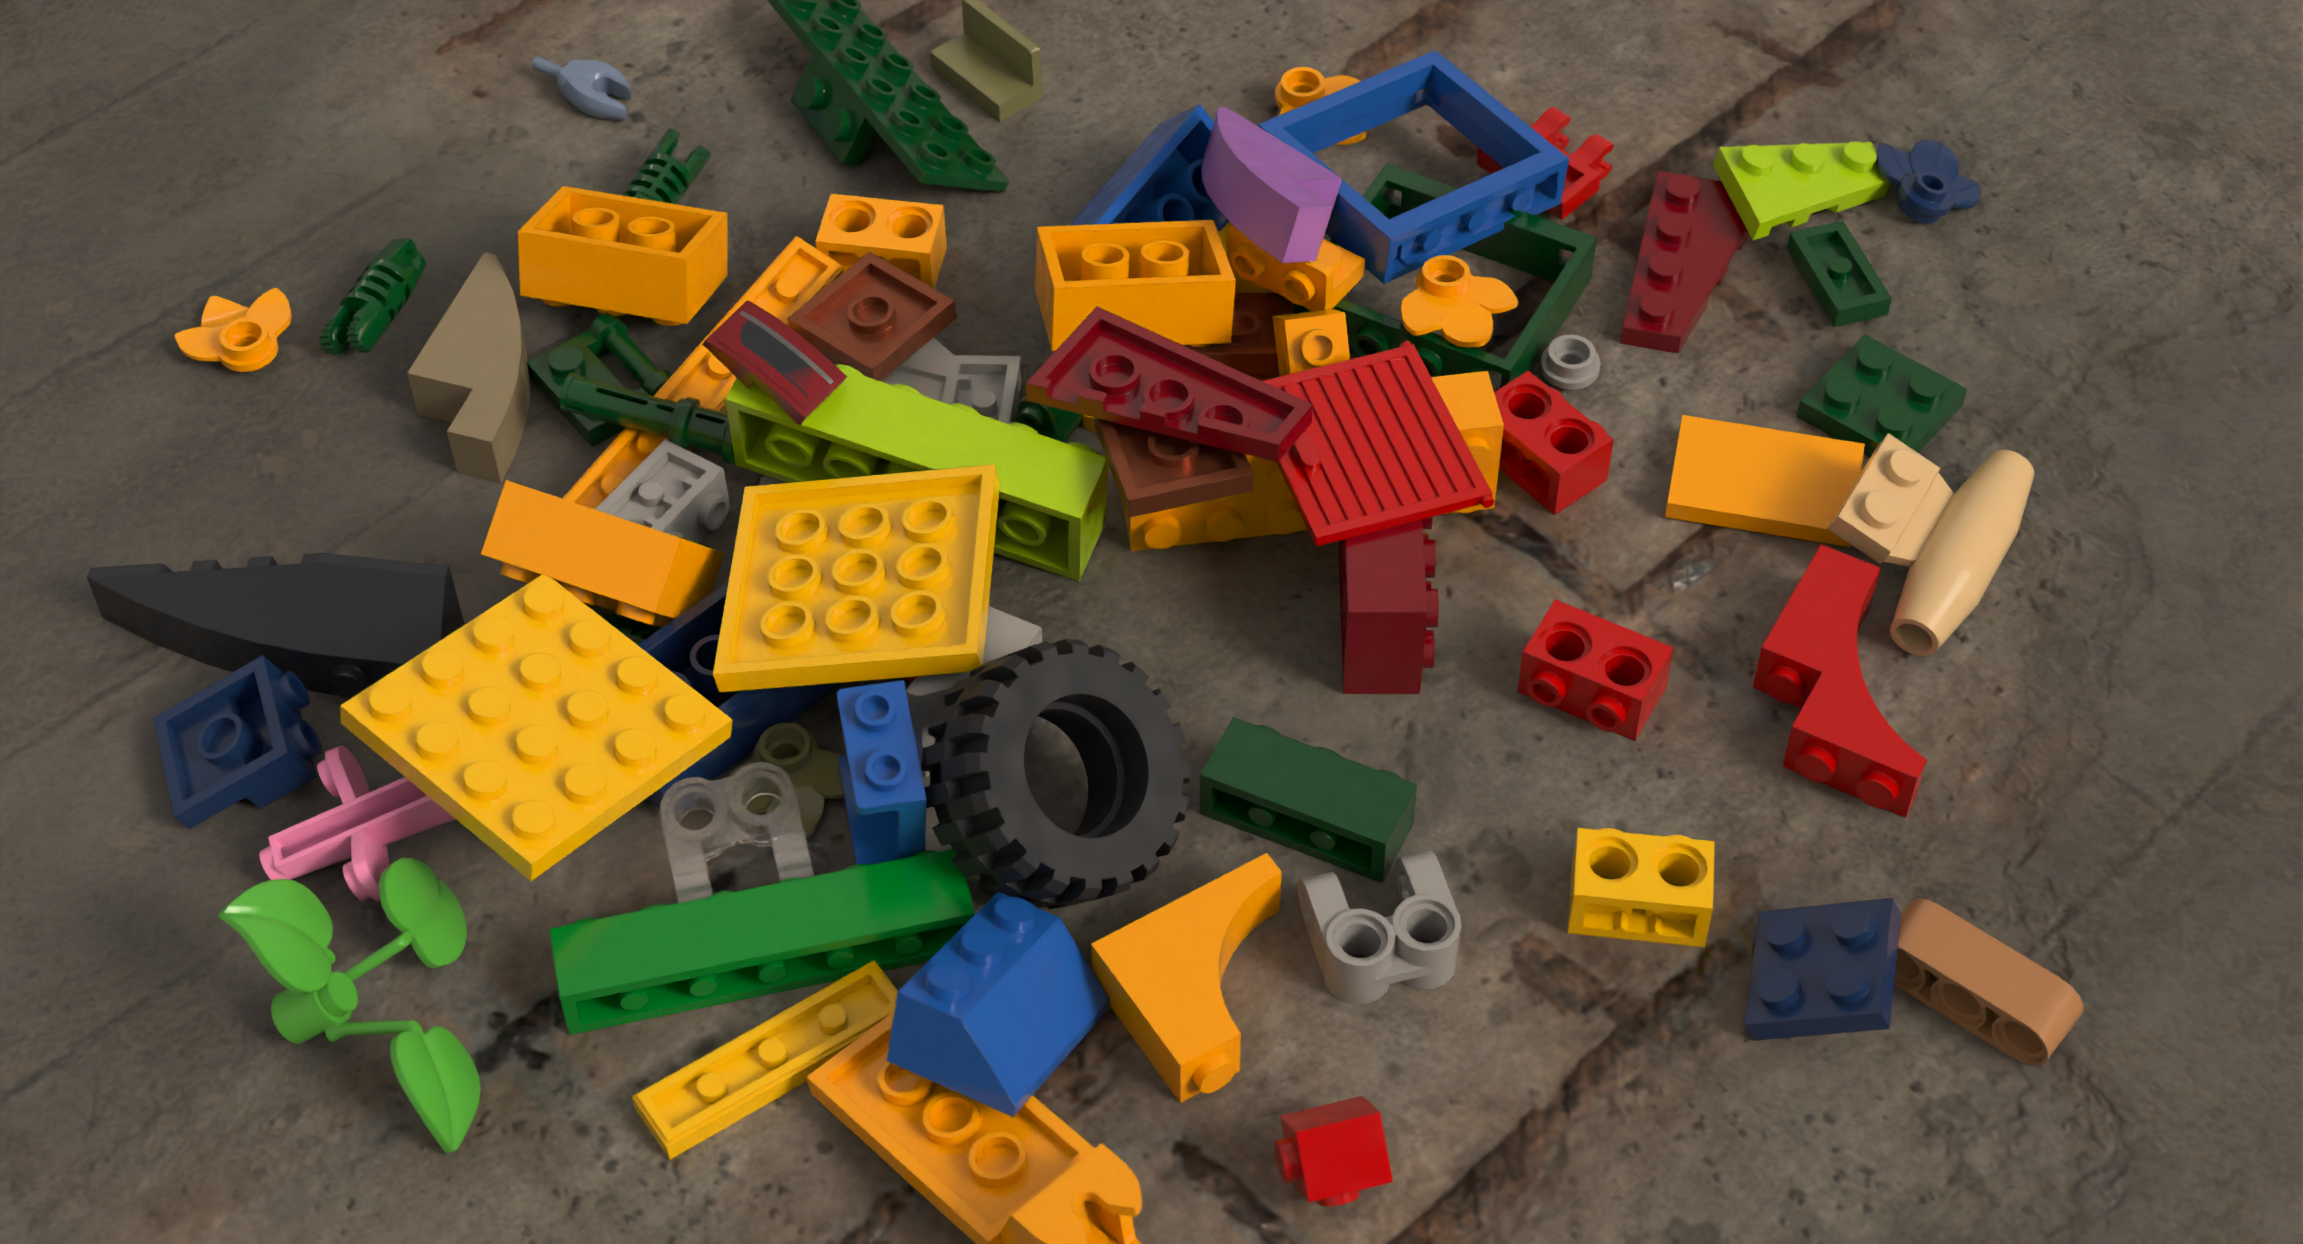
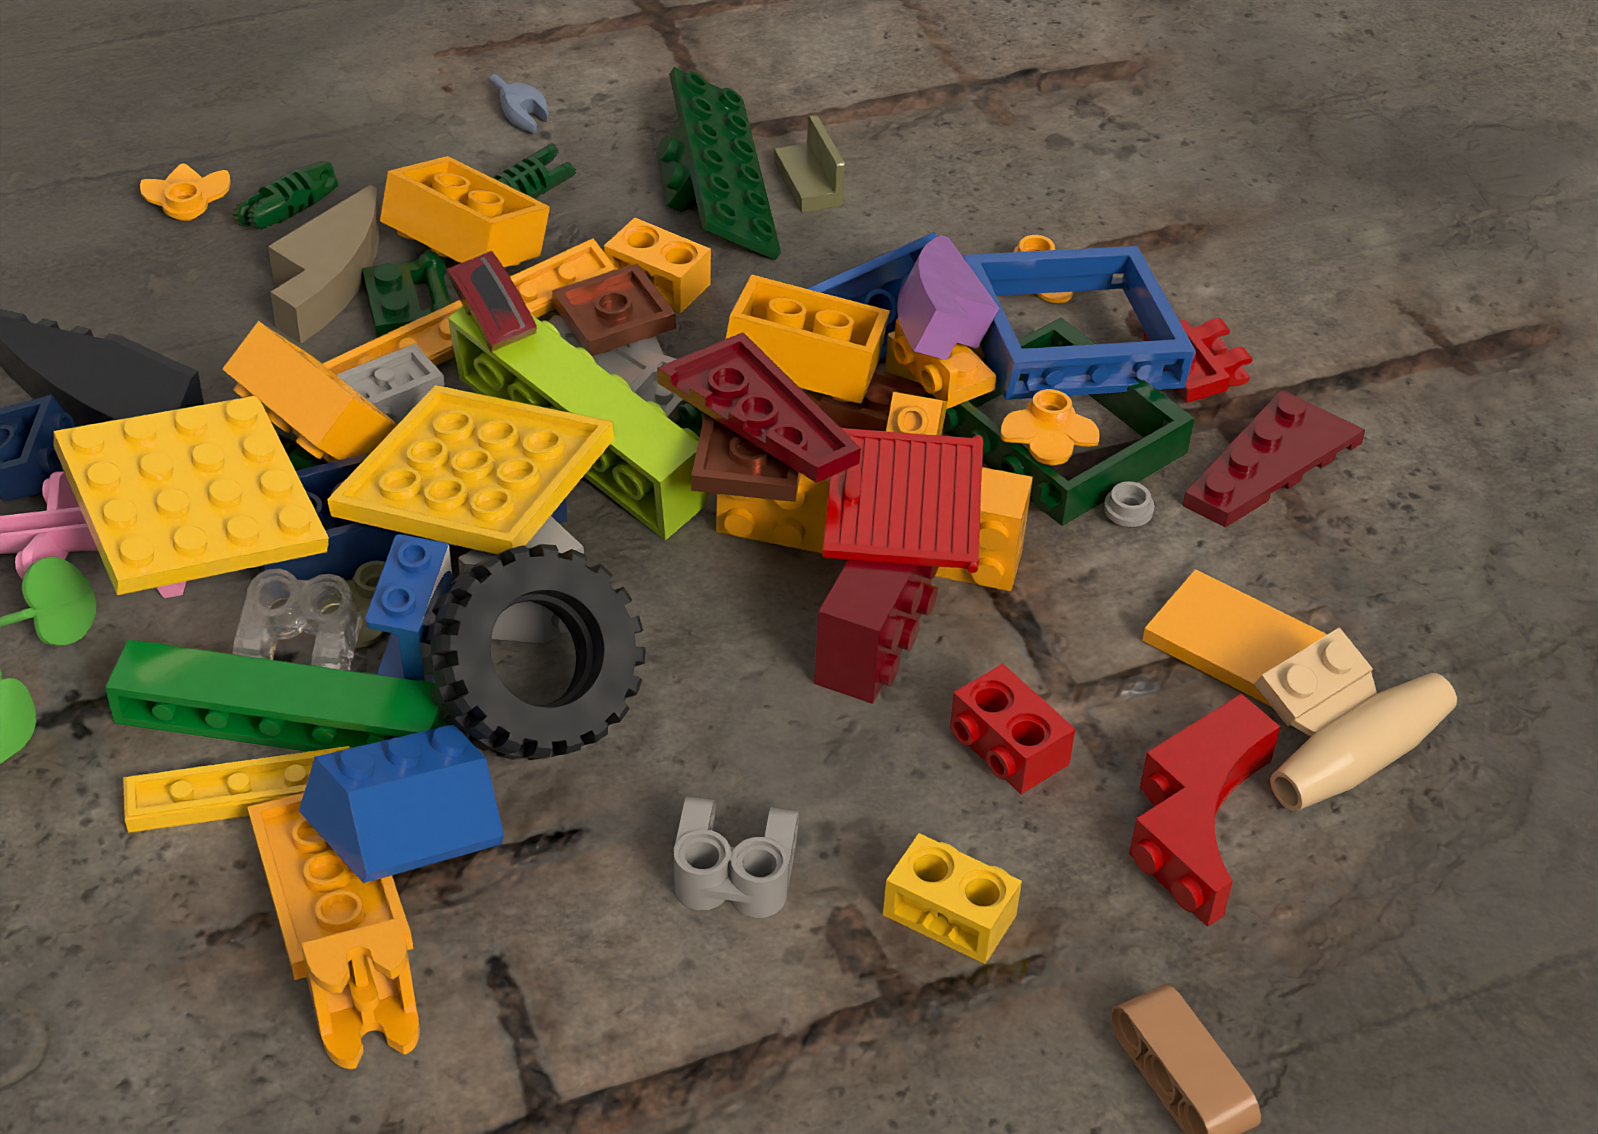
camera: 20 degrees right, 5 degrees down
dark green pin [559,373,735,465] -> none
light orange arch [1091,853,1282,1103] -> none
dark green brick [1200,717,1417,883] -> none
red brick [1274,1096,1393,1206] -> none
red brick [1494,371,1614,515] -> none
lime wing [1712,142,1891,241] -> none
dark blue plate [1744,898,1901,1040] -> none
dark green plate [1787,220,1892,327] -> none
dark green plate [1796,334,1967,457] -> none
dark blue plate [1875,139,1981,224] -> none

